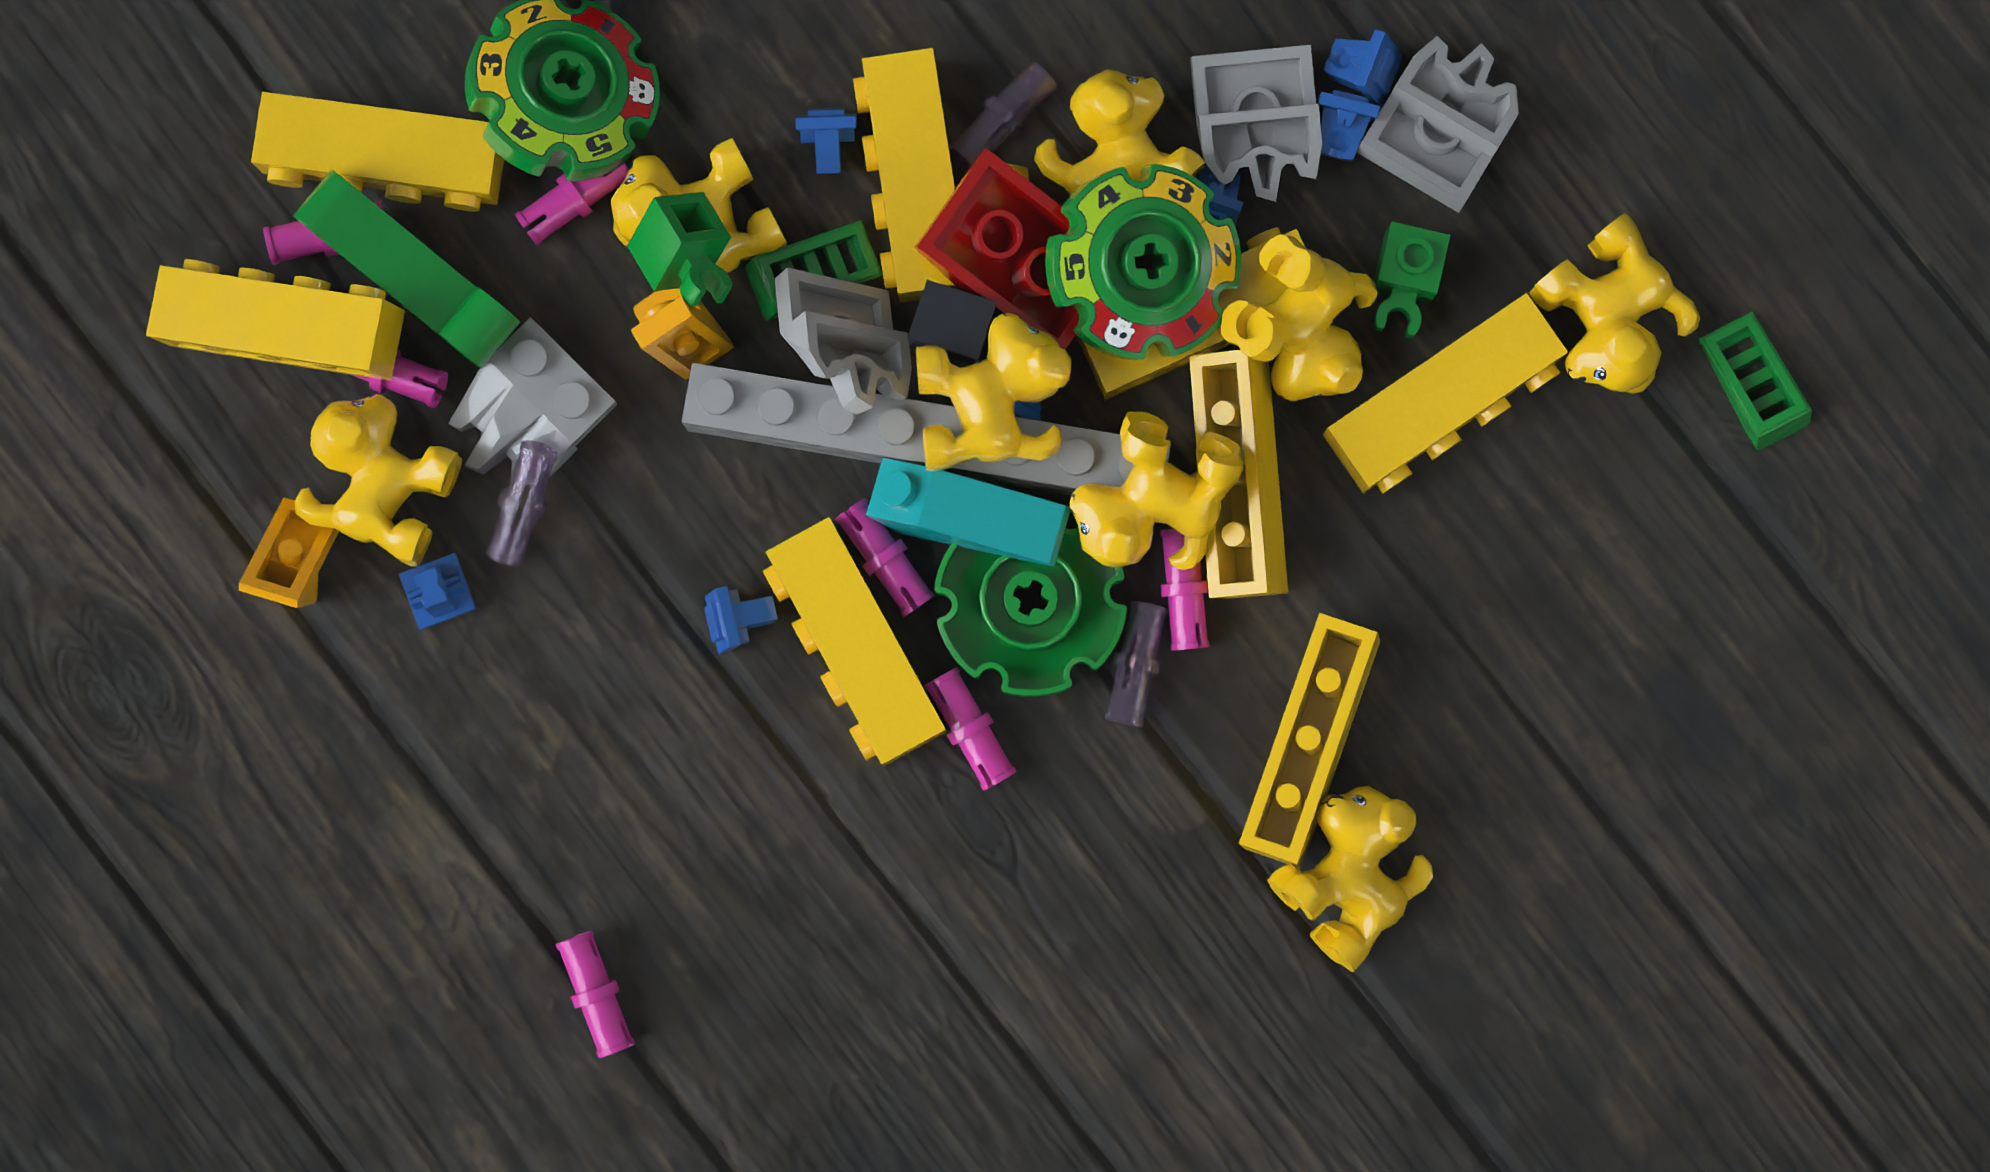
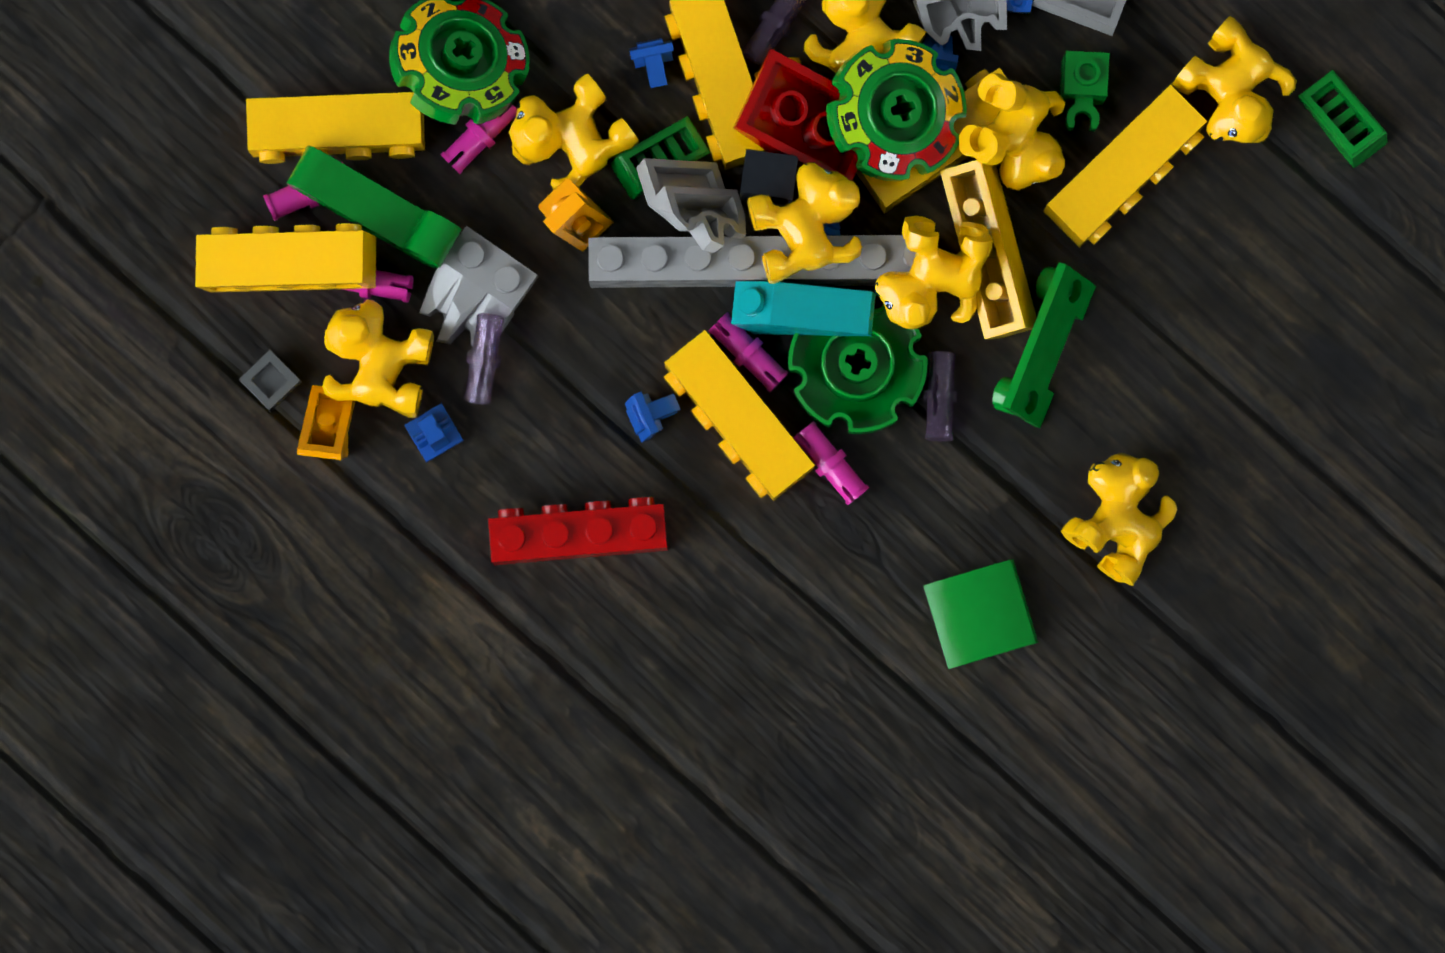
camera: 10 degrees left, 0 degrees up
dark pink pin [556,930,635,1058] -> none
green brick [627,192,732,307] -> none
dark pink pin [1160,529,1210,651] -> none
yellow brick [1239,613,1380,869] -> none
none -> dark grey plate [239,350,302,412]
none -> red brick [488,497,668,565]
none -> green slope [923,559,1038,669]
none -> green brick [993,262,1096,428]

